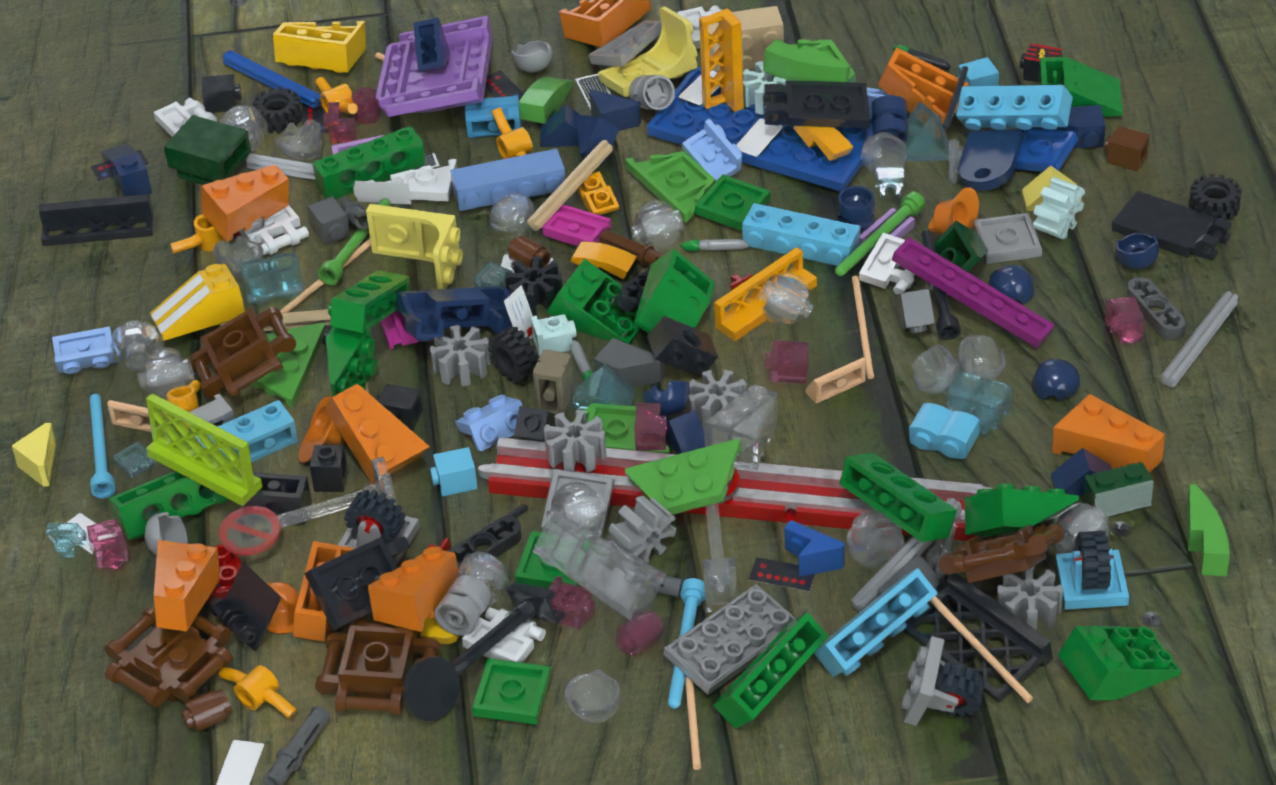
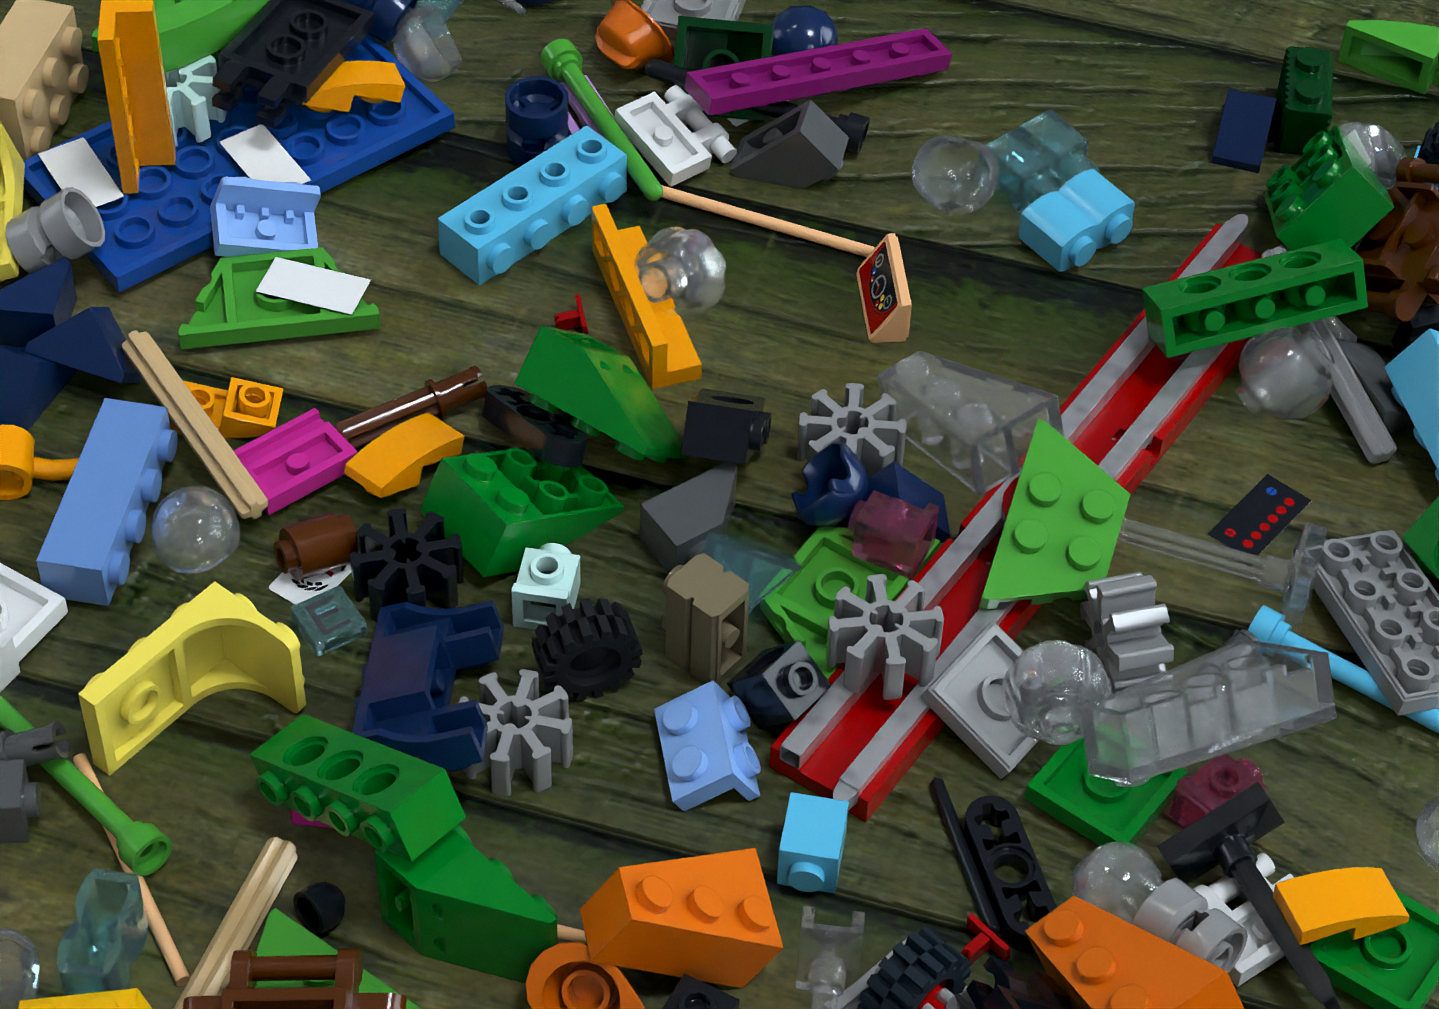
camera: 70 degrees left, 5 degrees up
black brick [376,384,423,431] -> none
white sticker [504,285,533,339] -> none
light grey piece [570,340,596,388] -> none
clear pink brick [616,610,664,655] -> none
clear plant [630,200,684,251] -> none
light grey piece [680,239,749,252] -> none
green plate [695,174,771,231] -> none
clear pink brick [765,340,809,384] -> none
blue slope [784,520,845,576] -> none
clear light blue tile [875,167,904,198] -> none
clear hair [957,335,1007,383] -> none
dark blue hair [1031,359,1080,401] -> none
orange wedge [1052,394,1165,473] -> none
none -> white sticker [256,257,371,315]
none -> light orange slope [1273,867,1409,945]

